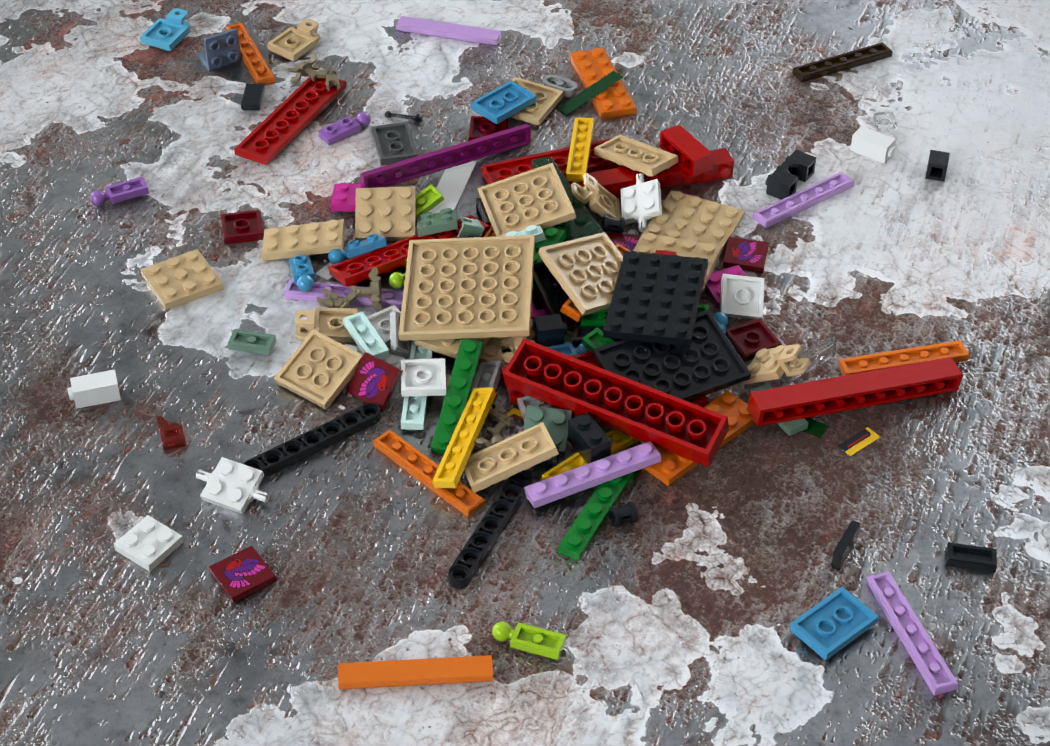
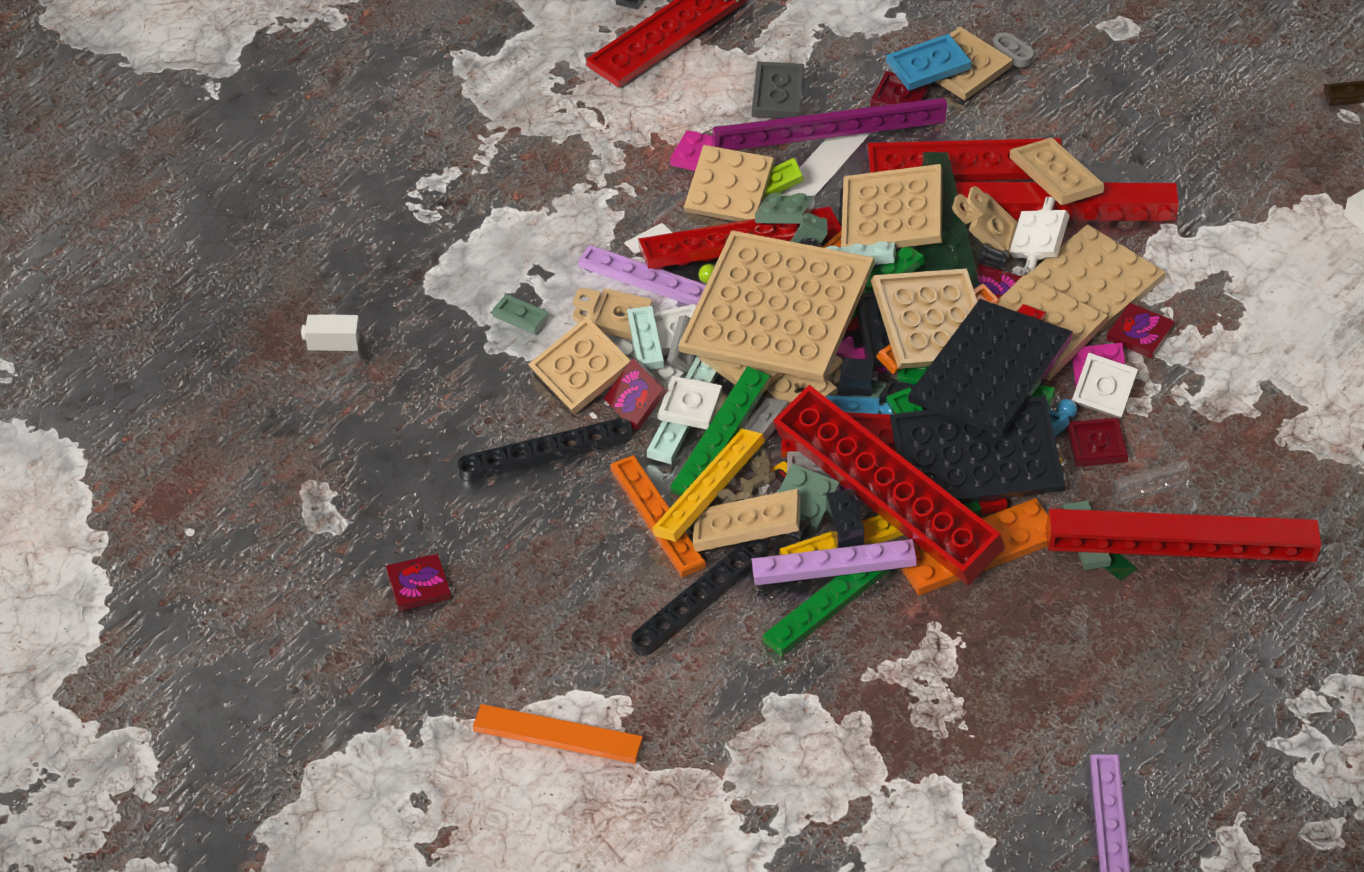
camera: 20 degrees right, 5 degrees up
medium lavender plate [90,177,149,206] -> none
white plate [114,515,184,572] -> none
tan plate [140,249,224,310] -> none
clear red tile [157,416,186,451] -> none
white plate [196,457,270,514] -> none
dark red tile [220,210,264,245] -> none
tan plate [261,219,345,261] -> none
dark azure plate [289,255,315,292] -> none
dark tan piece [316,267,383,312] -> none
medium lavender plate [318,112,371,145] -> none
dark azure plate [328,234,387,264] -> none
black hinge [385,111,423,122] -> none
lime plate [492,621,566,660] -> none
dark green sticker [558,71,623,115] -> none
yellow plate [566,118,594,182] -> none
orange plate [569,48,637,119] -> none
black bush [608,501,638,528] -> none
red brick [659,124,714,177] -> none
tan plate [744,344,811,384] -> none
lavender tile [753,172,855,228] -> none
black arch [765,150,817,200] -> none
dark azure plate [789,587,879,660] -> none
black tile [831,520,861,571] -> none
orange plate [838,340,970,376] -> none
sticker [838,427,880,456] -> none
black tile [946,542,997,572] -> none

